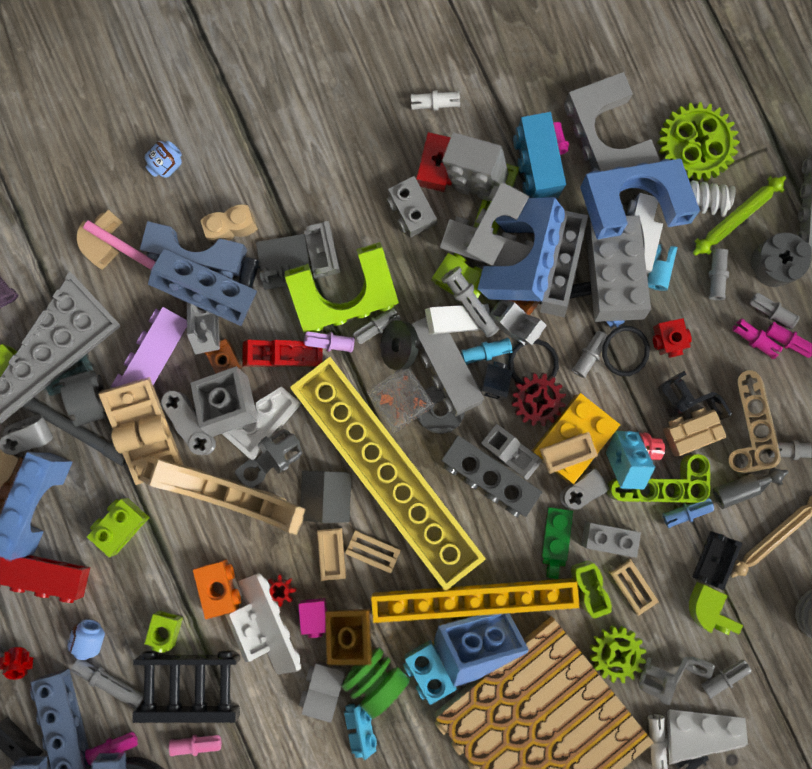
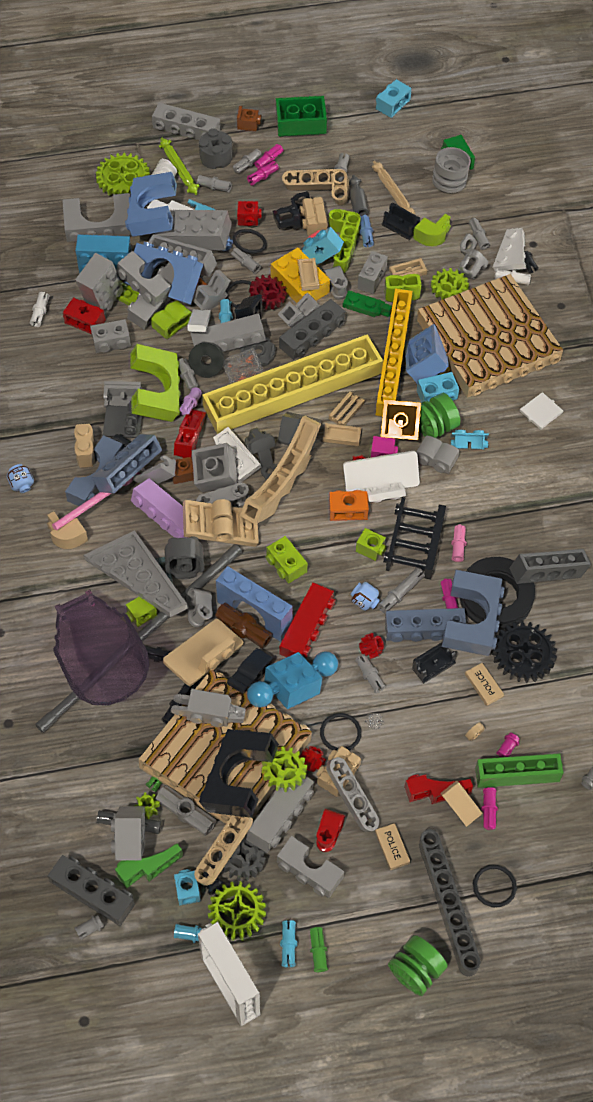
camera: 80 degrees left, 25 degrees down
light grey pin [441,266,499,338] -> none

